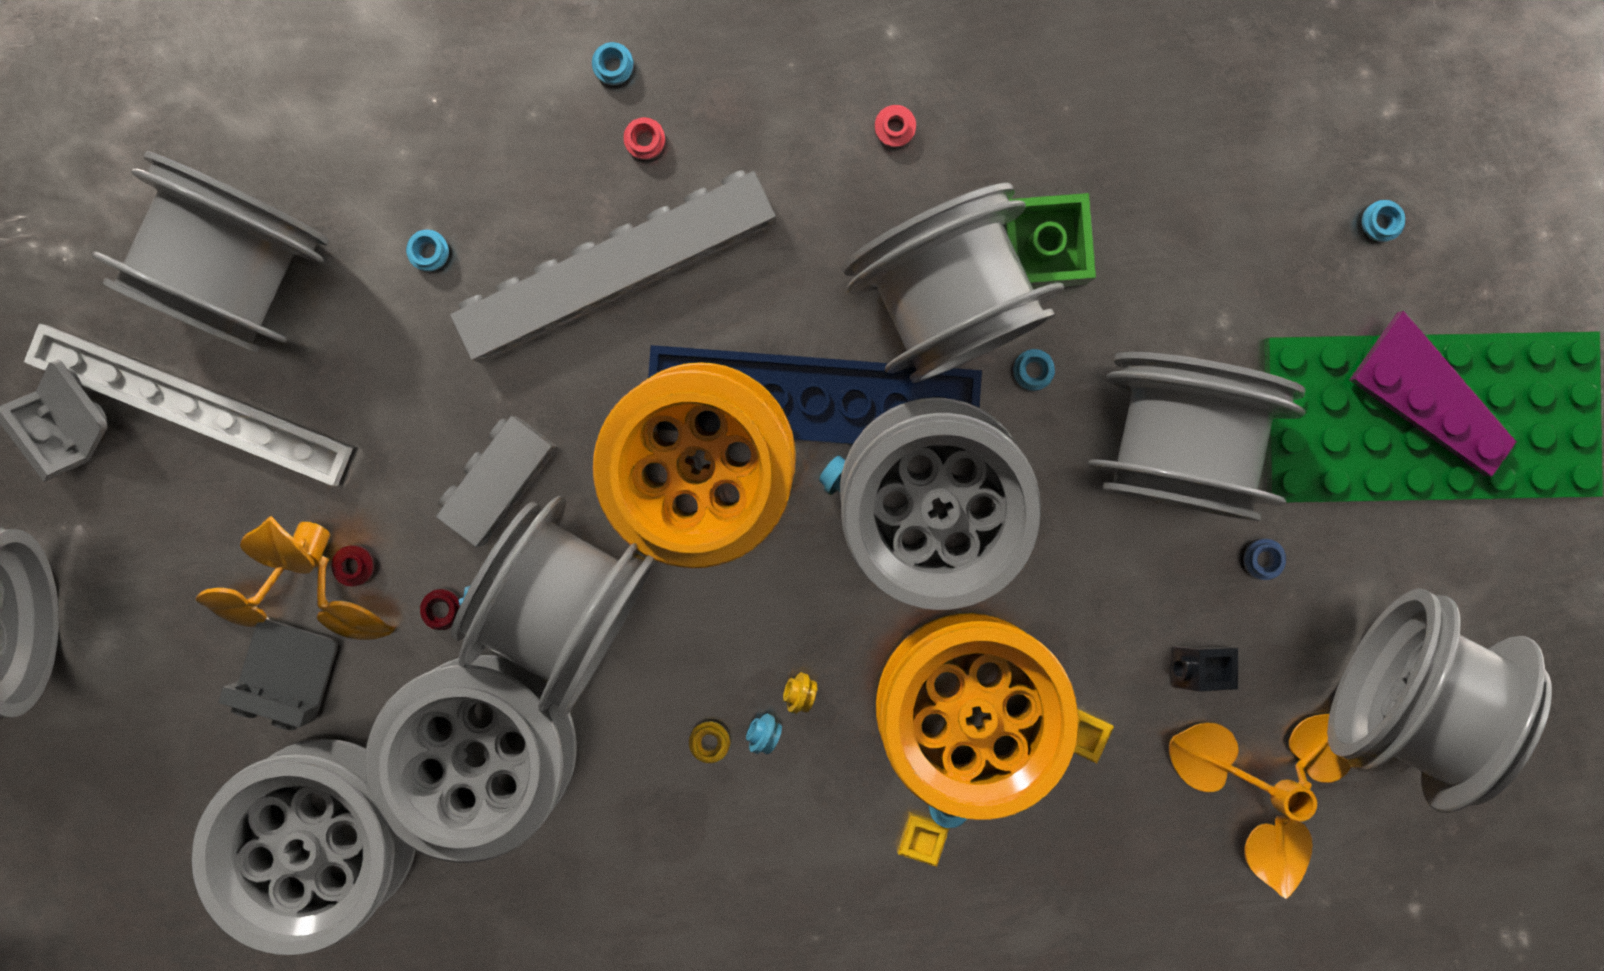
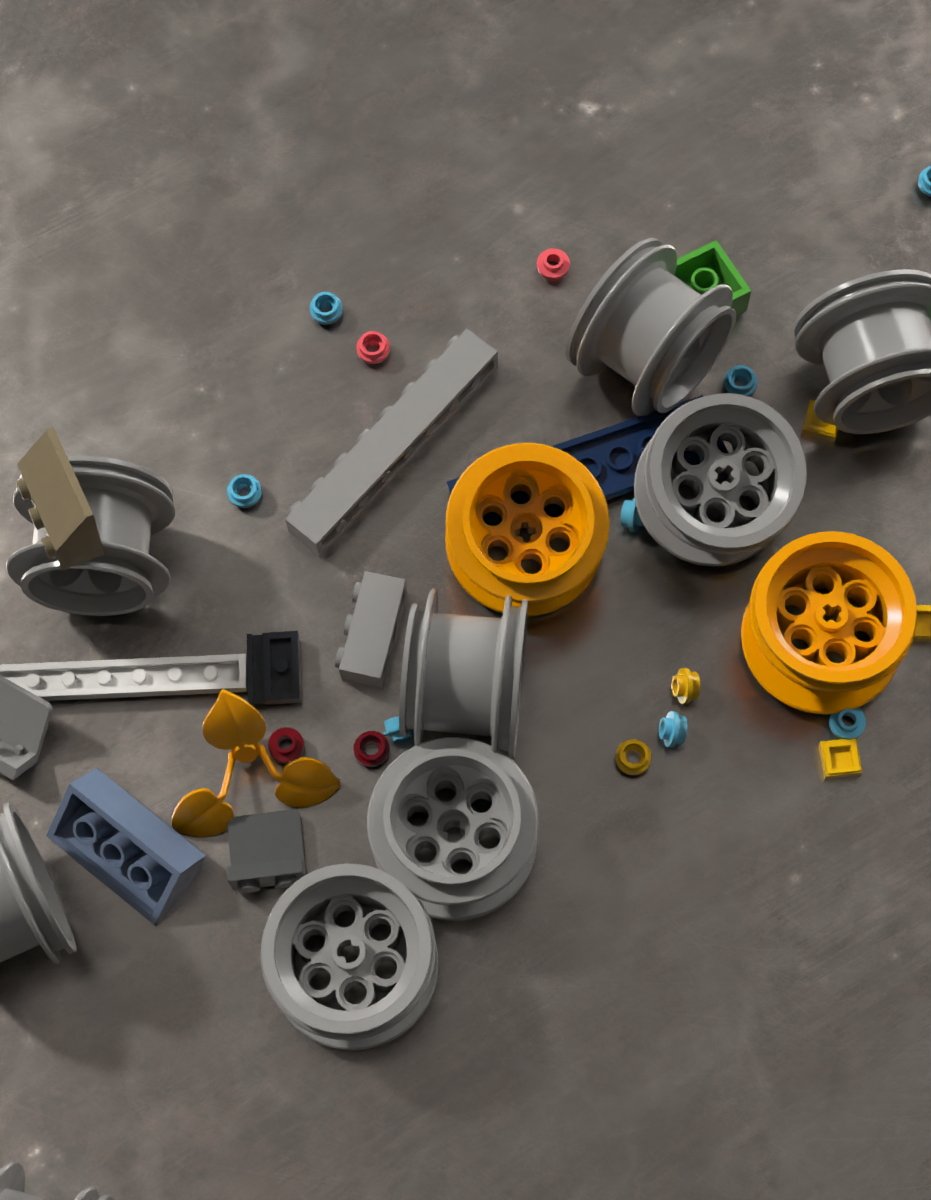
camera: 20 degrees left, 20 degrees down
none -> dark tan slope [16,427,105,571]
none -> sand blue slope [46,768,206,925]
none -> black plate [247,631,301,706]
none -> yellow tile [801,399,838,442]

